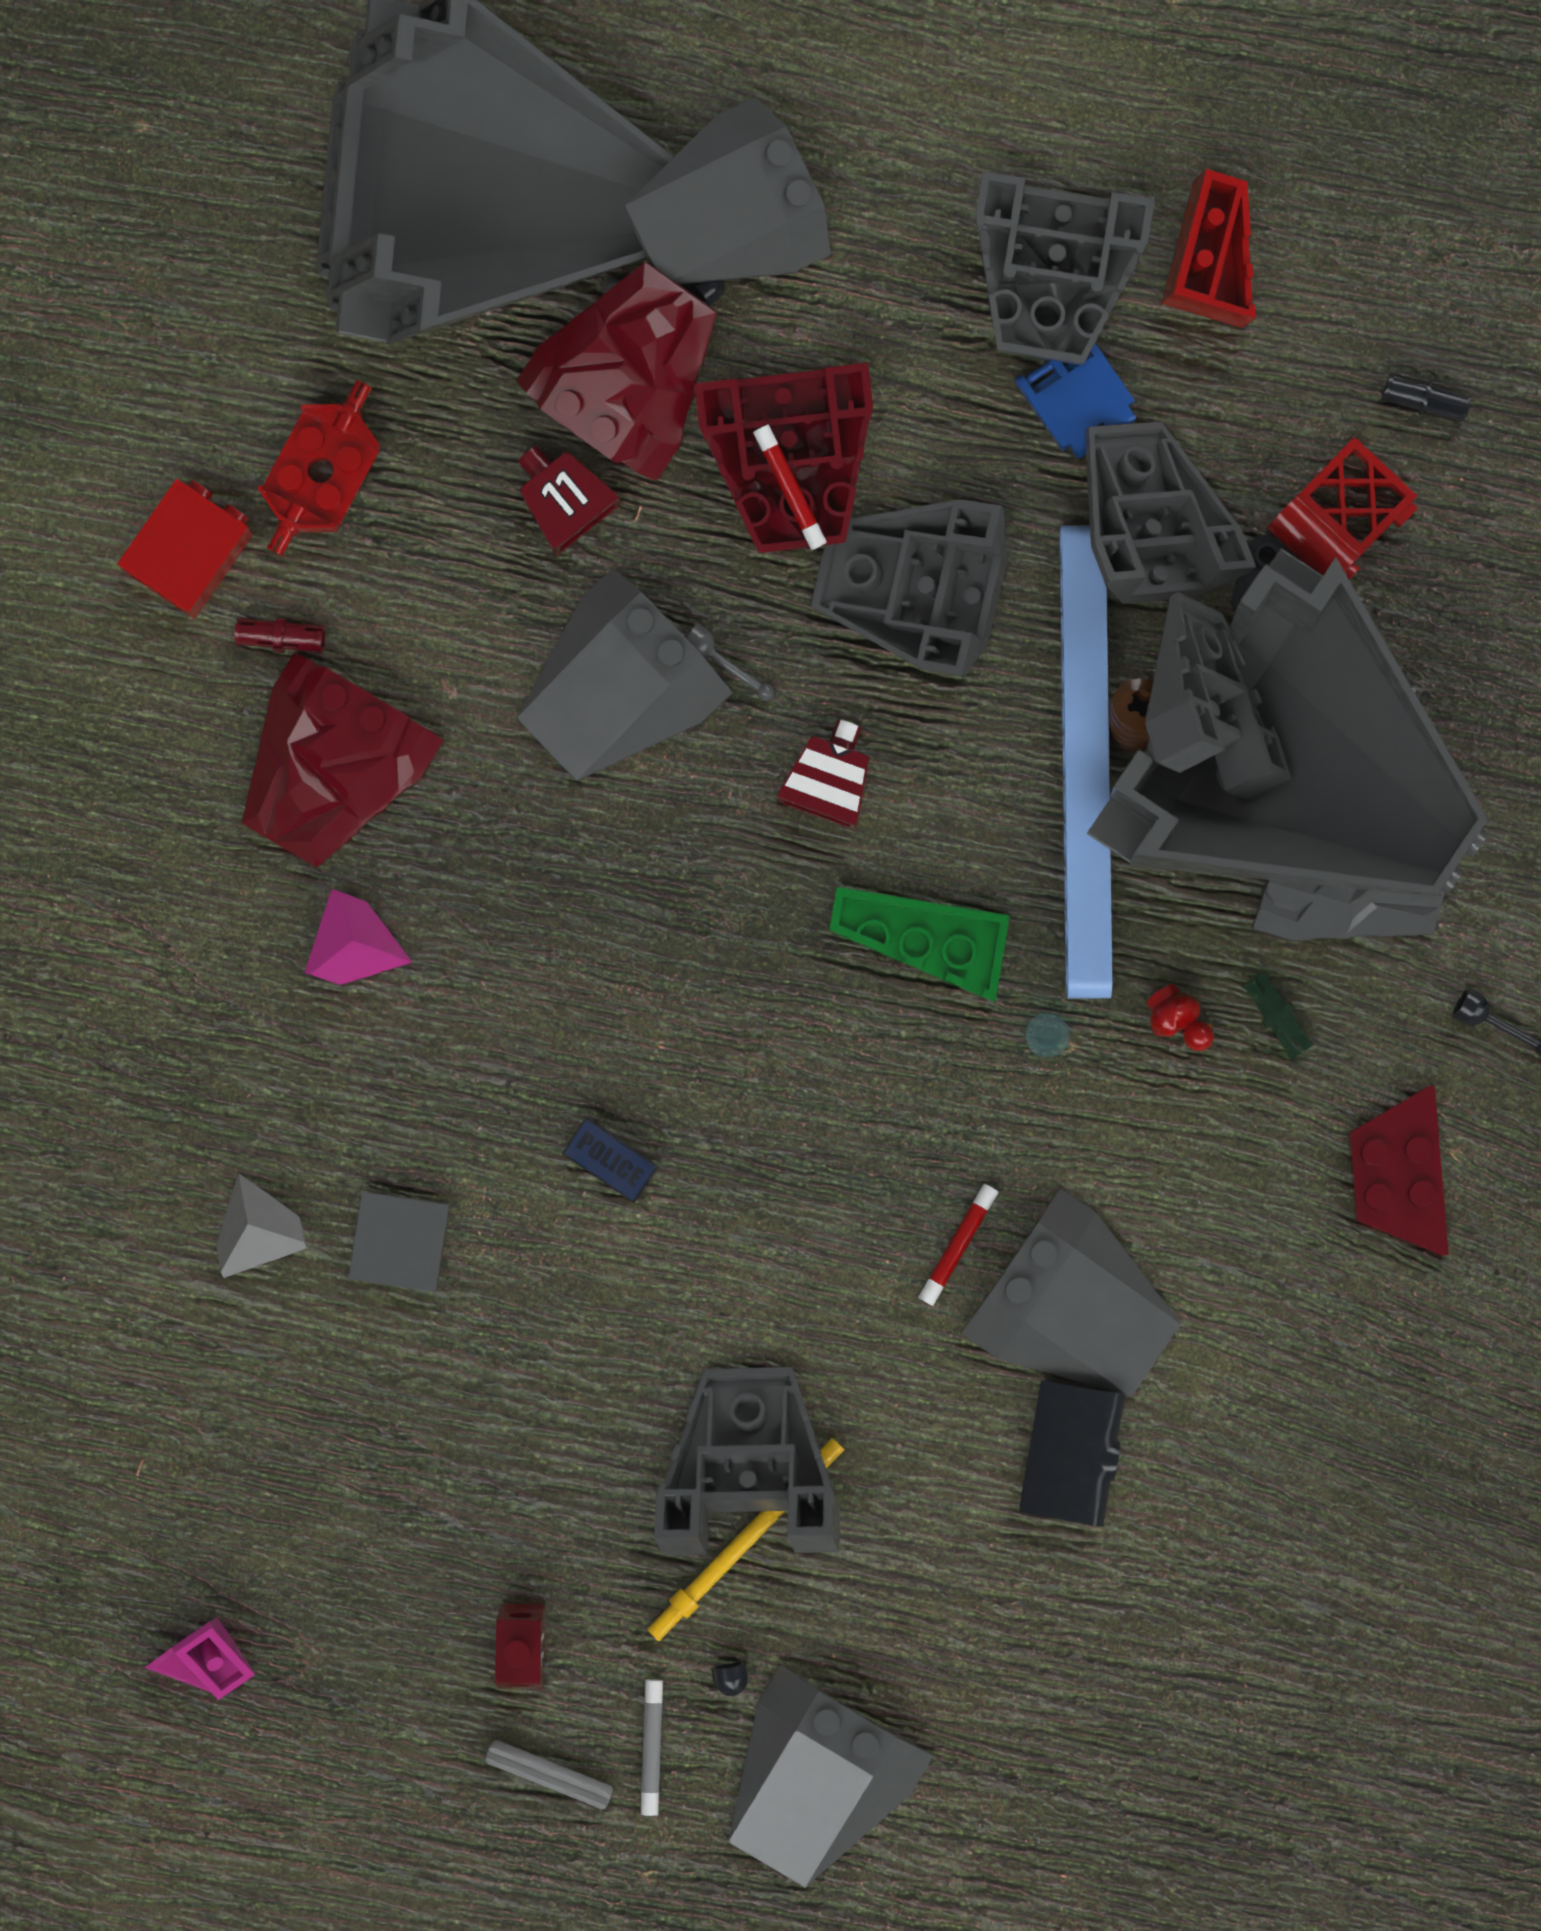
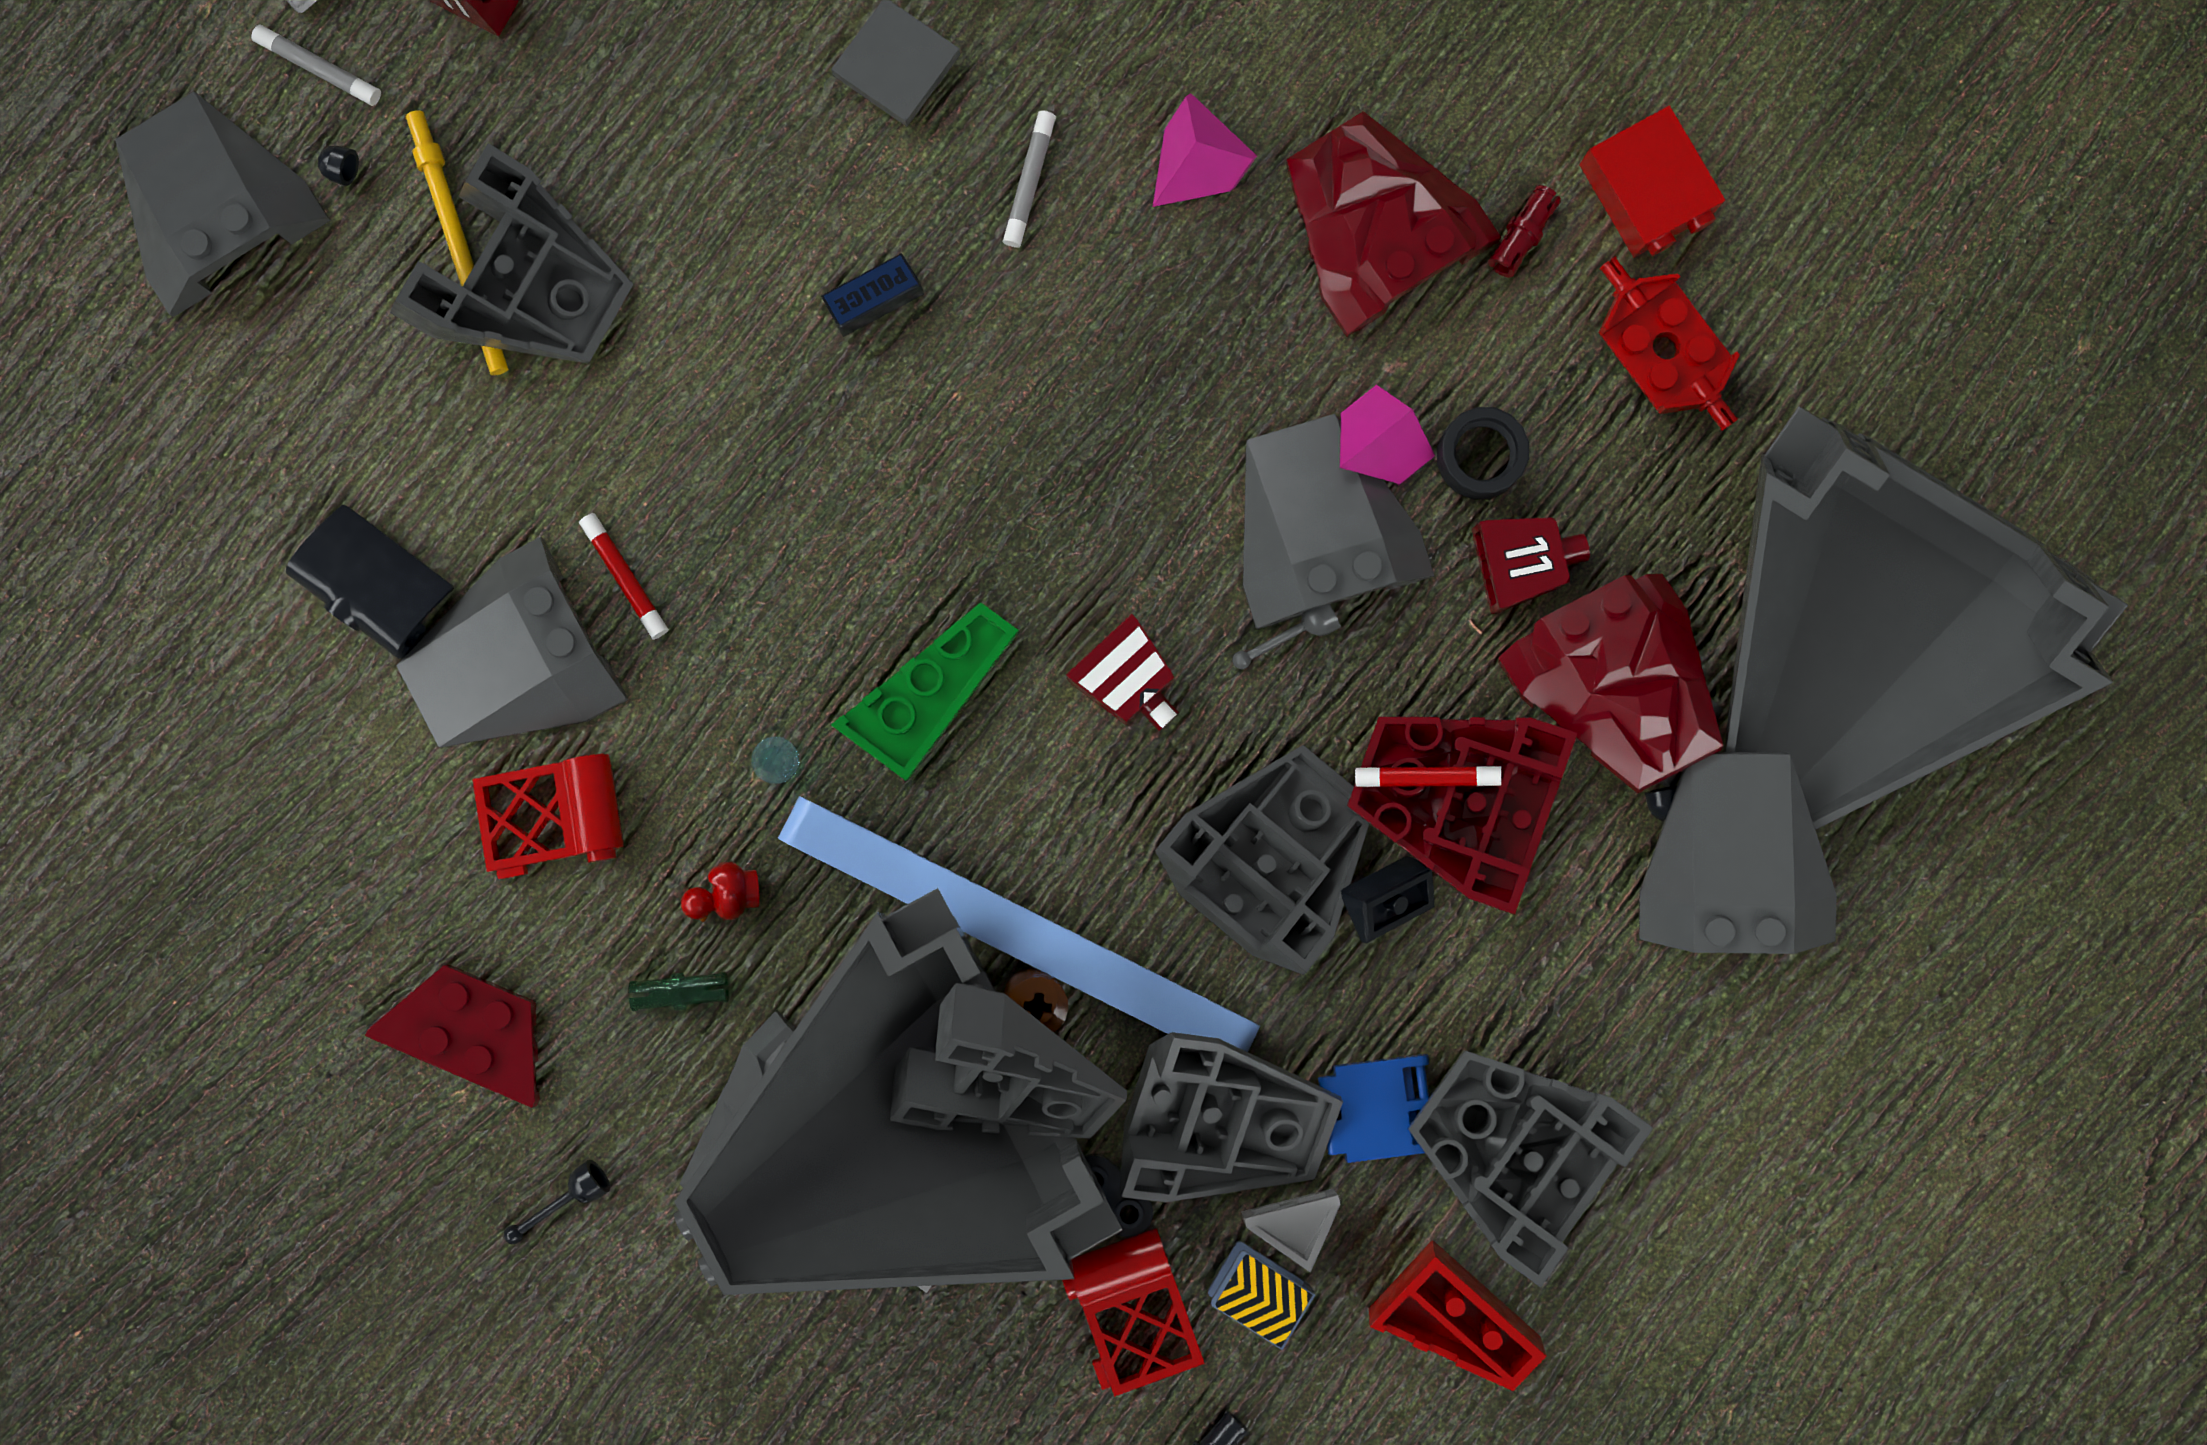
camera: 110 degrees right, 0 degrees up
none -> red piece [472,754,625,879]
none -> light grey bar [1003,111,1056,248]
none -> piece [1208,1241,1315,1350]
none -> light grey slope [1241,1189,1341,1273]
none -> dark pink slope [1340,385,1435,486]
none -> black slope [1341,856,1435,944]
none -> black tyre [1437,407,1529,499]

